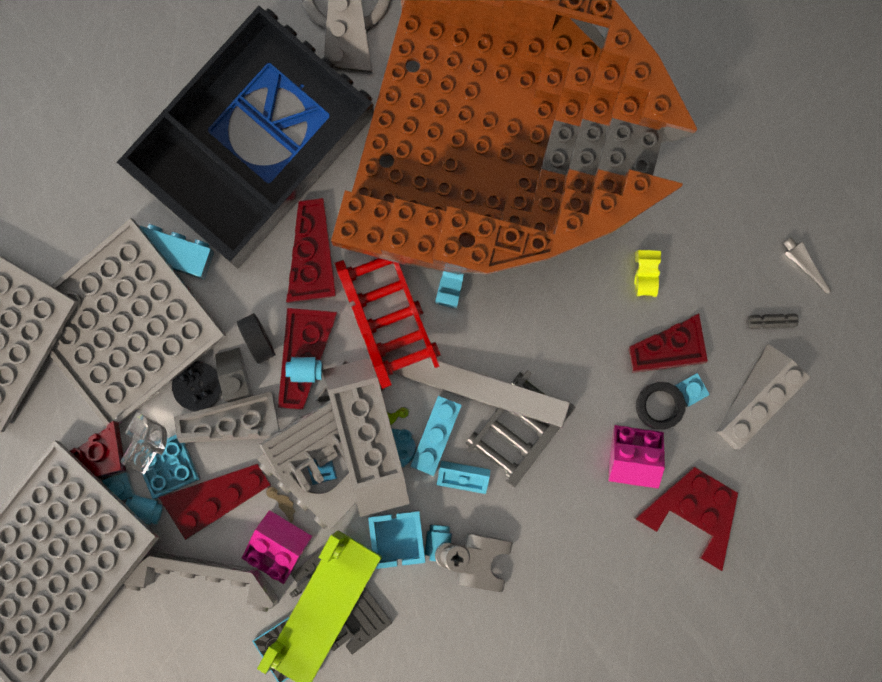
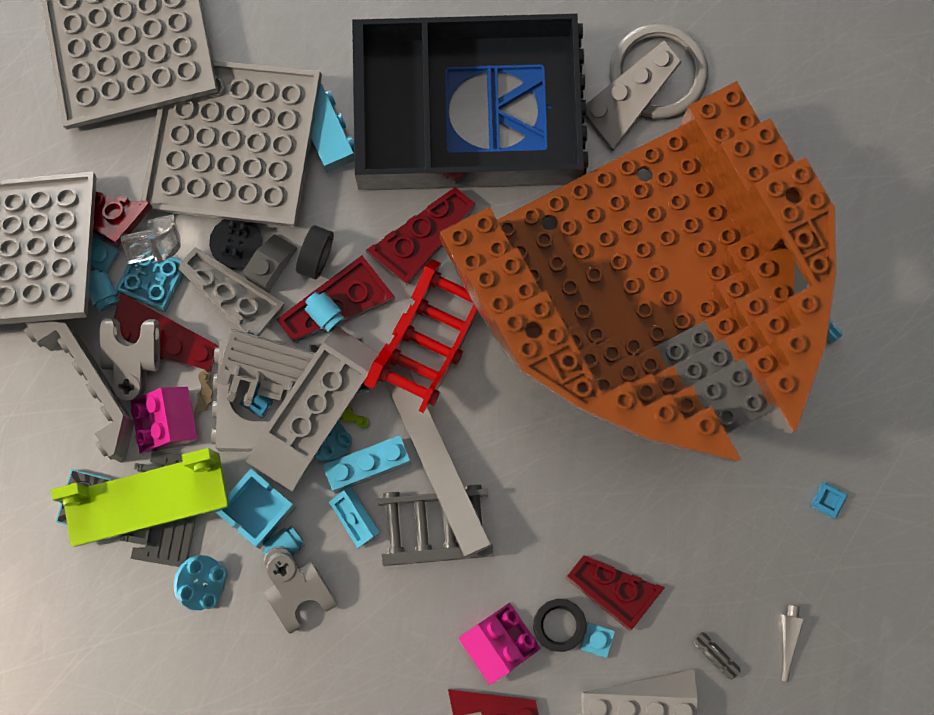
camera: 50 degrees right, 5 degrees down
medium azure leg [435,271,464,309] -> none
neon yellow leg [634,250,661,297] -> none
none -> light grey piece [100,318,160,401]
none -> medium azure plate [173,555,226,610]
none -> dark azure tile [810,482,848,519]

